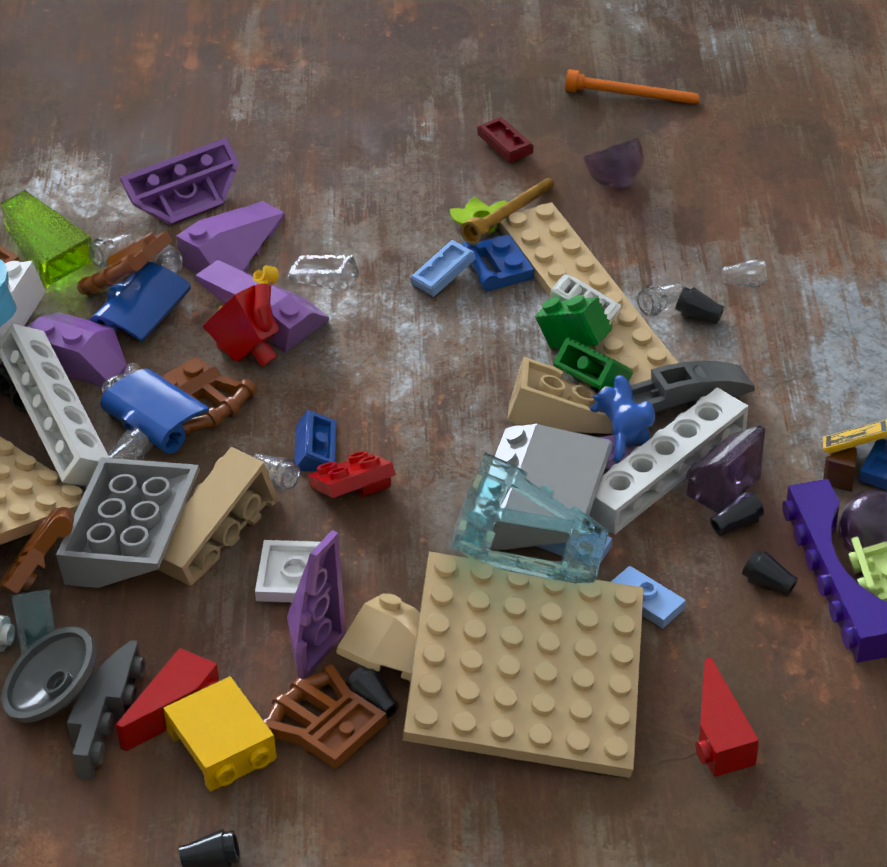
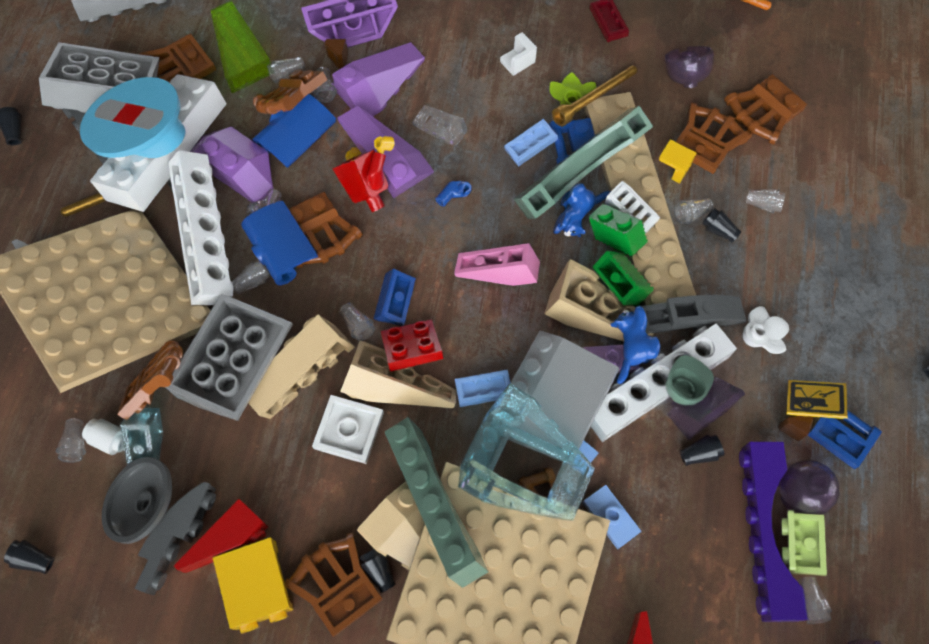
camera: 10 degrees right, 25 degrees up
medium lavender wedge [287,530,346,679] -> none
black cone [742,550,798,597] -> none
none -> reddish brown slope [325,39,348,69]
none -> tan wedge [340,340,457,408]
none -> sand green arch [385,417,489,588]
none -> blue arm [435,181,472,207]
none -> bright pink slope [454,243,540,286]
none -> light blue plate [455,369,511,407]
none -> white panel [500,32,537,76]
none -> sand green arch [514,106,653,219]
none -> blue animal [553,183,611,237]
none -> yellow panel [659,139,697,184]
none -> sand green cap [665,355,714,405]
none -> dark orange plate [676,102,752,174]
none -> dark orange plate [724,74,807,145]
none -> white plate [742,306,789,354]

